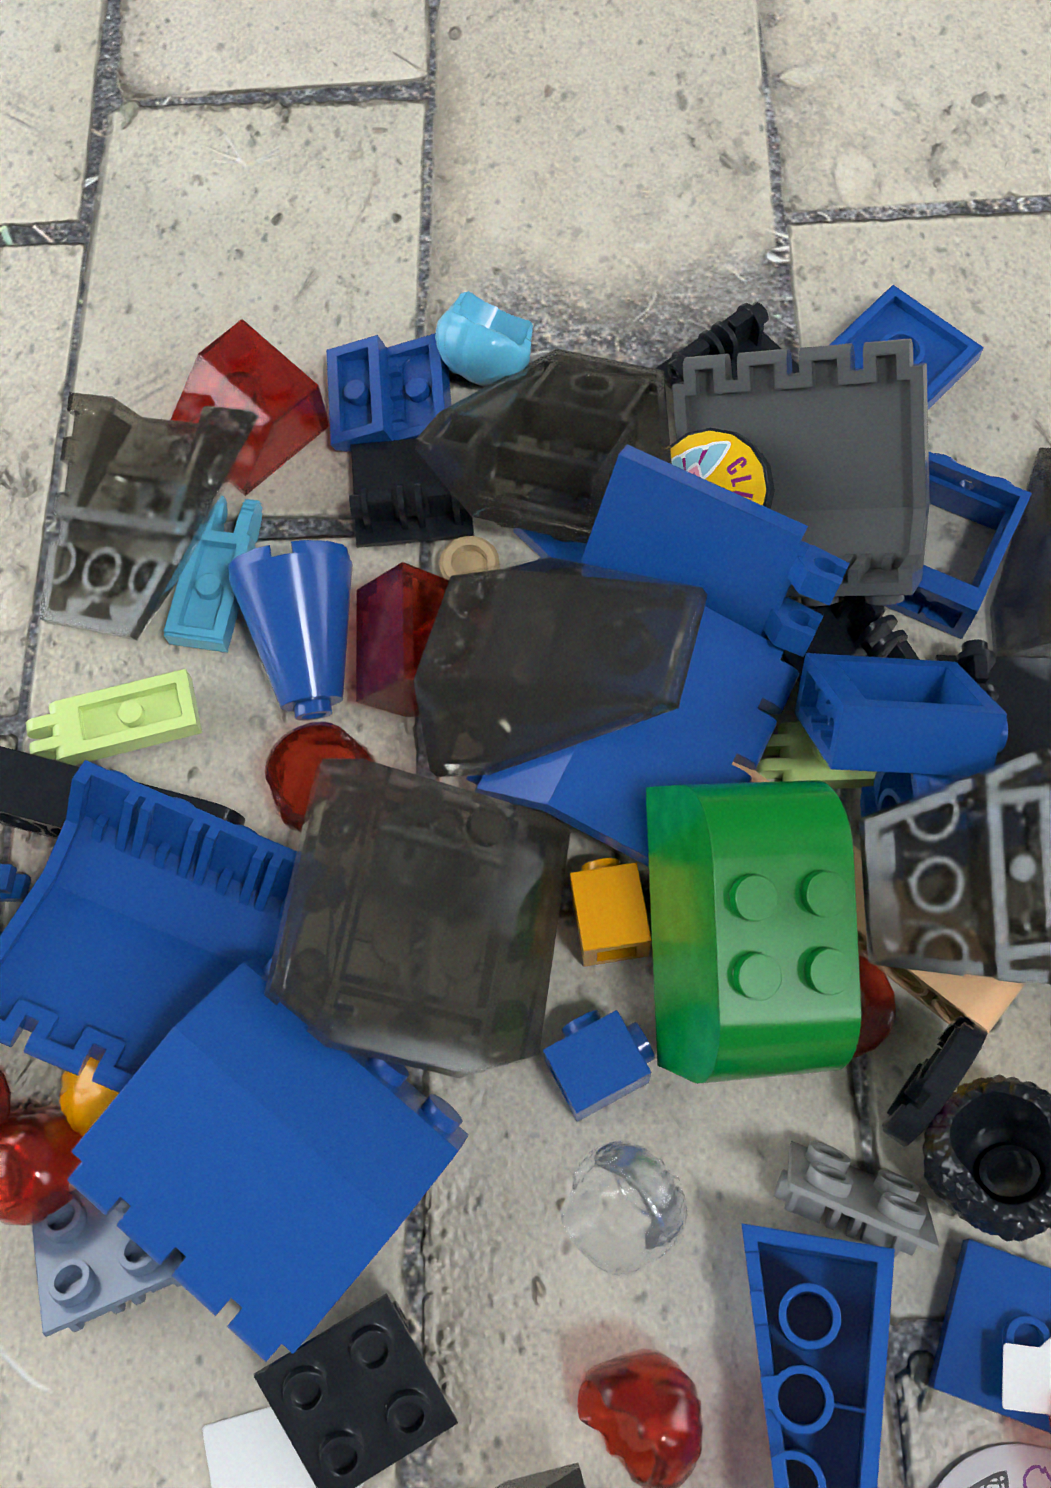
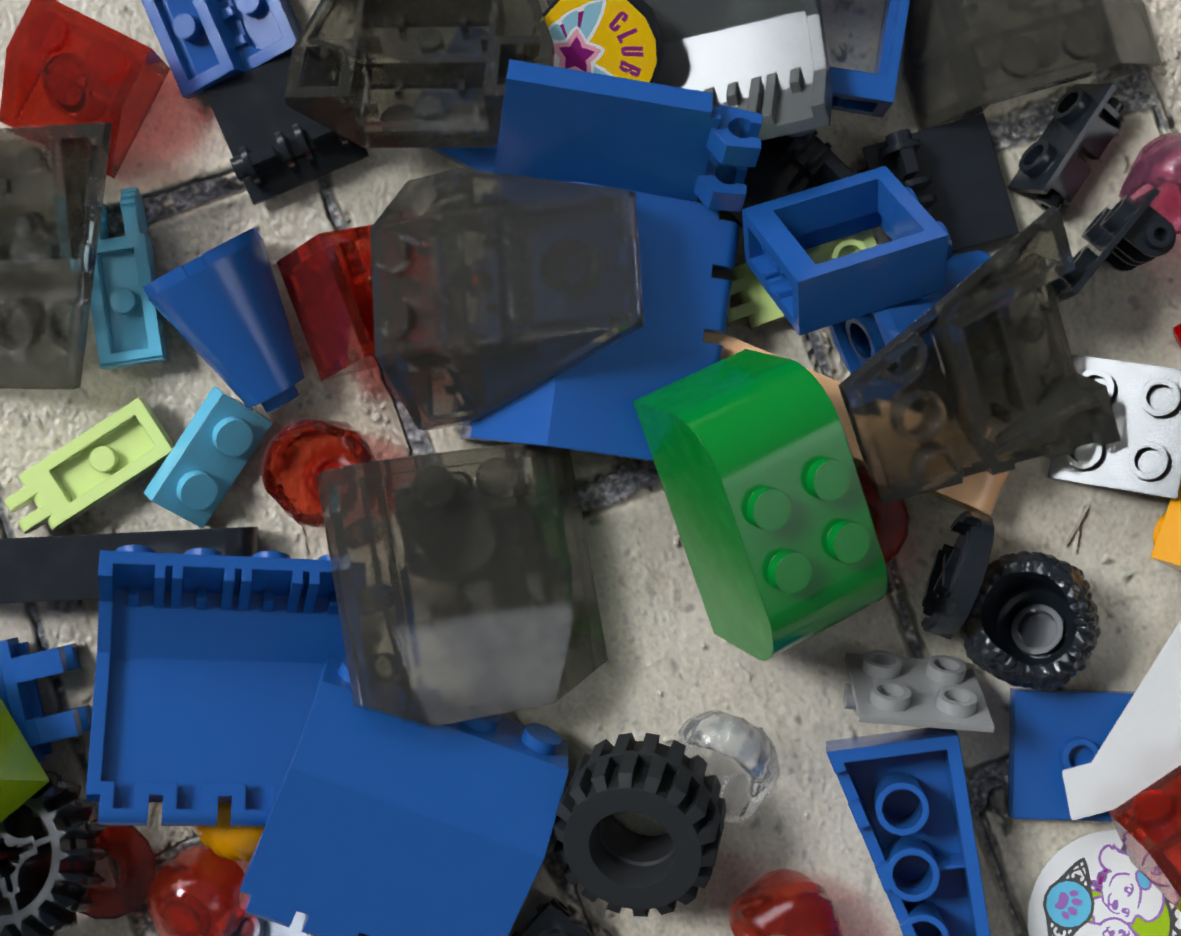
camera: 20 degrees left, 20 degrees up
tan tile [439,536,500,599] -> none
blue brick [543,1010,655,1122] -> none
light orange brick [570,858,652,967] -> none
none -> medium azure plate [144,386,272,529]
none -> black tyre [551,733,726,917]

